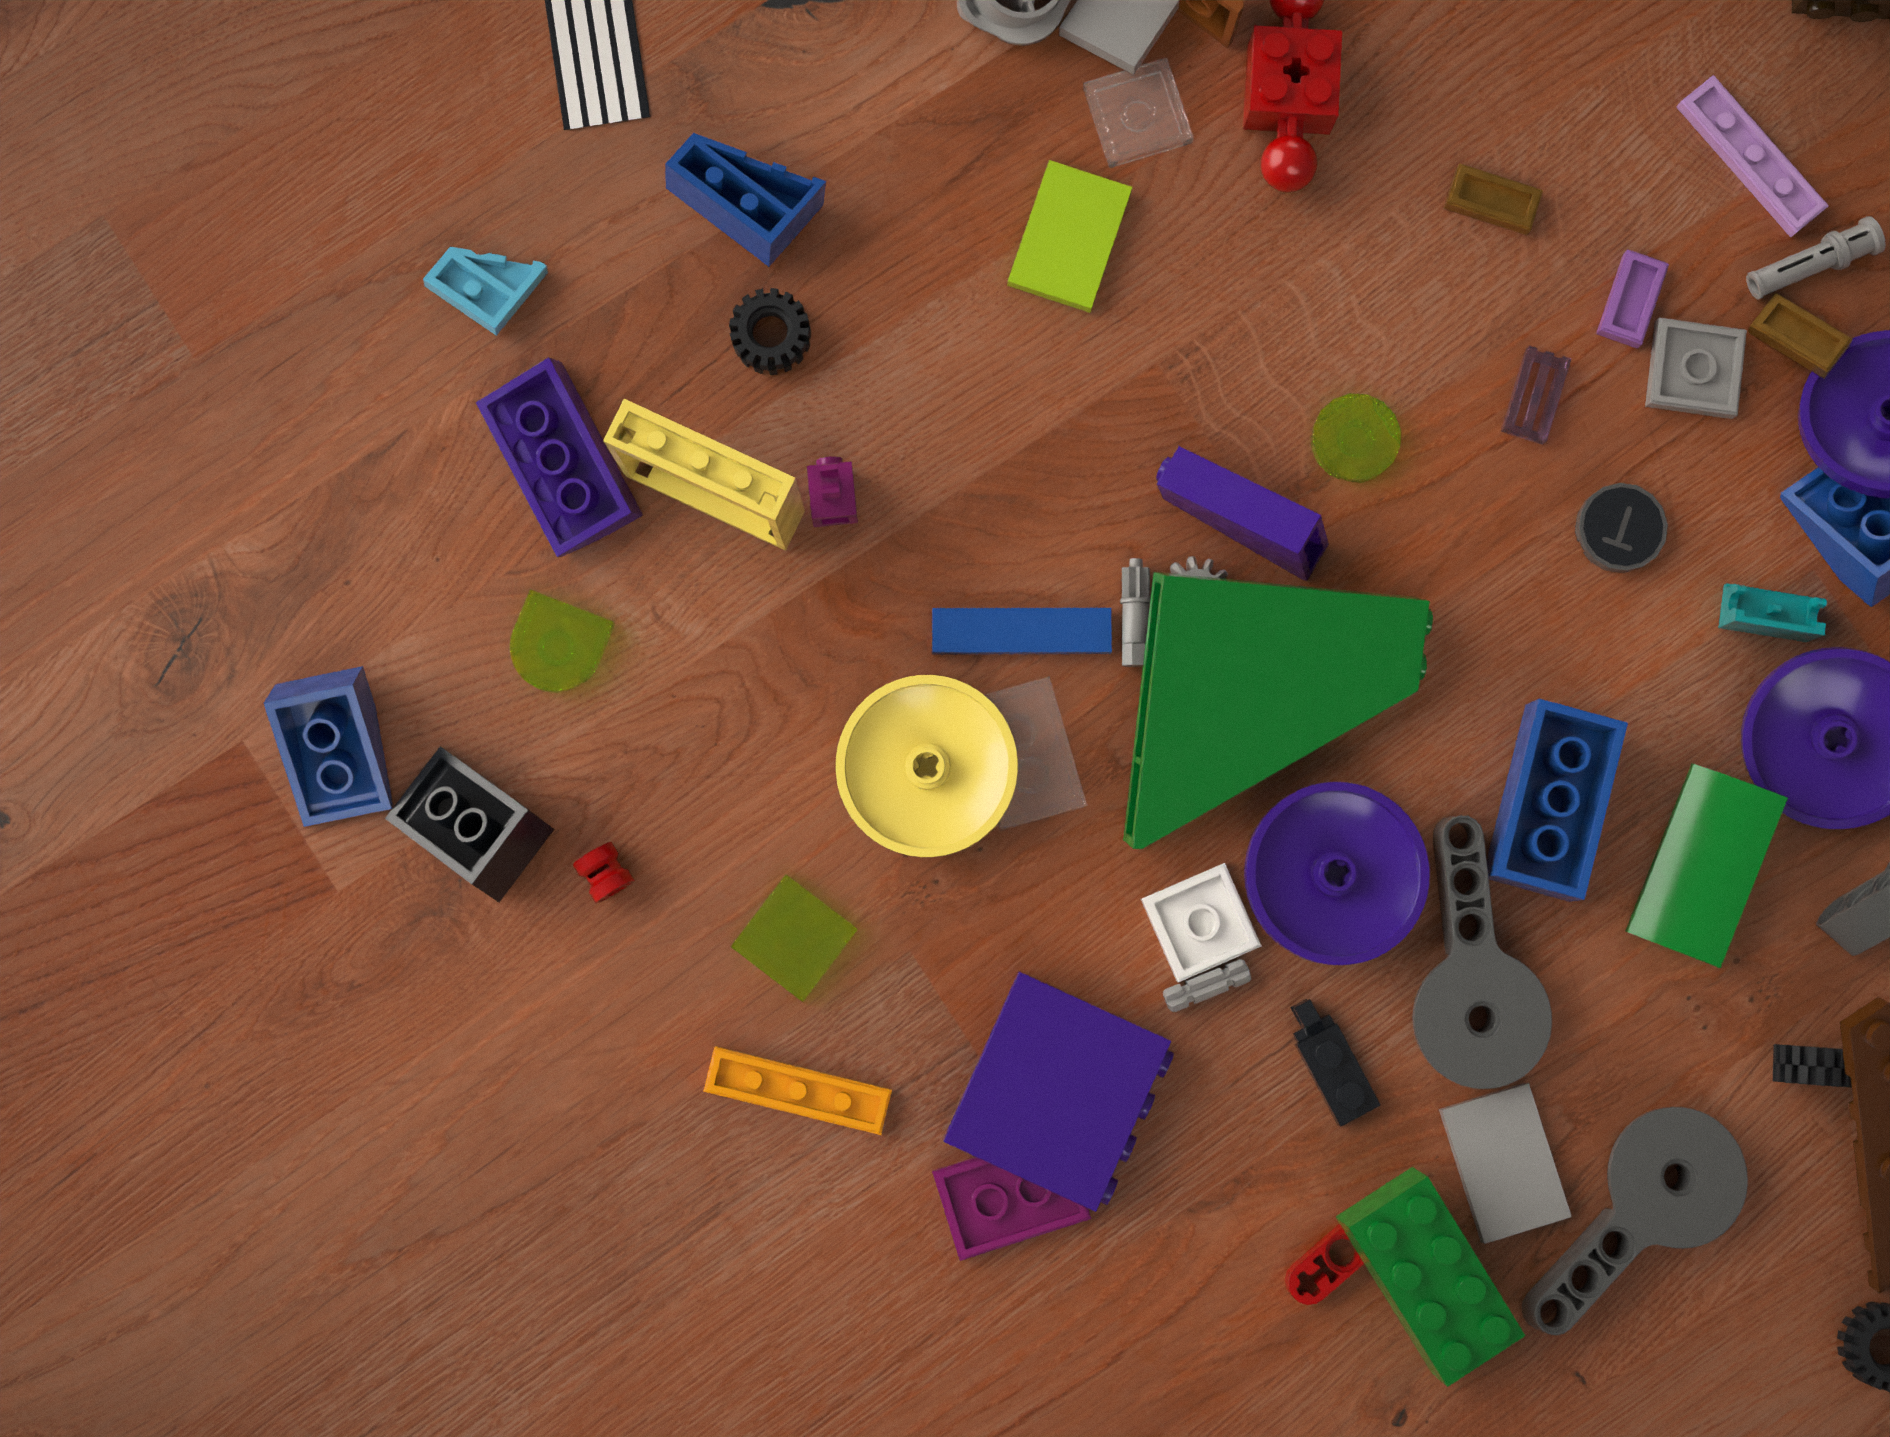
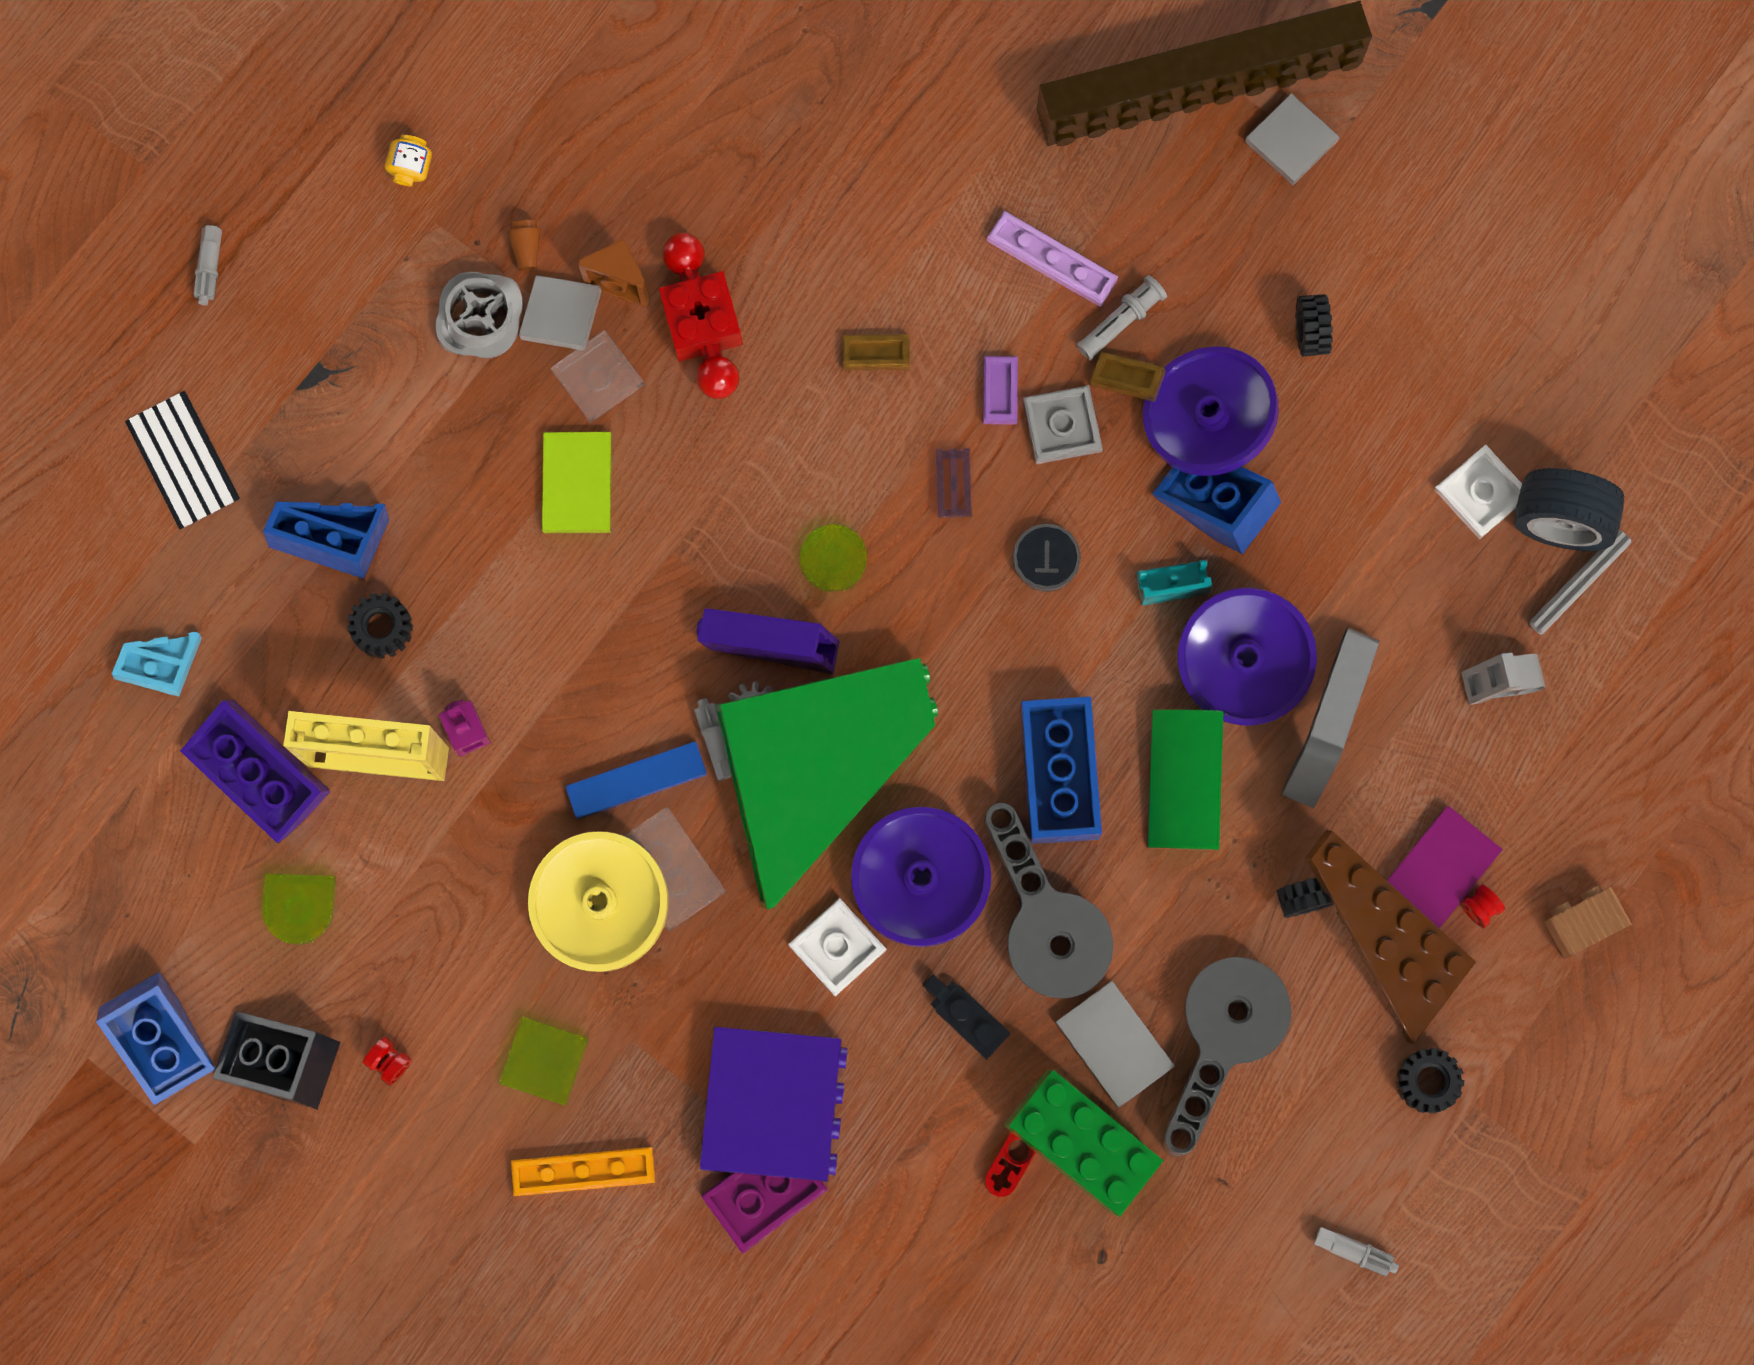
camera: 15 degrees left, 5 degrees down
light grey axle [1163,959,1251,1012] -> none

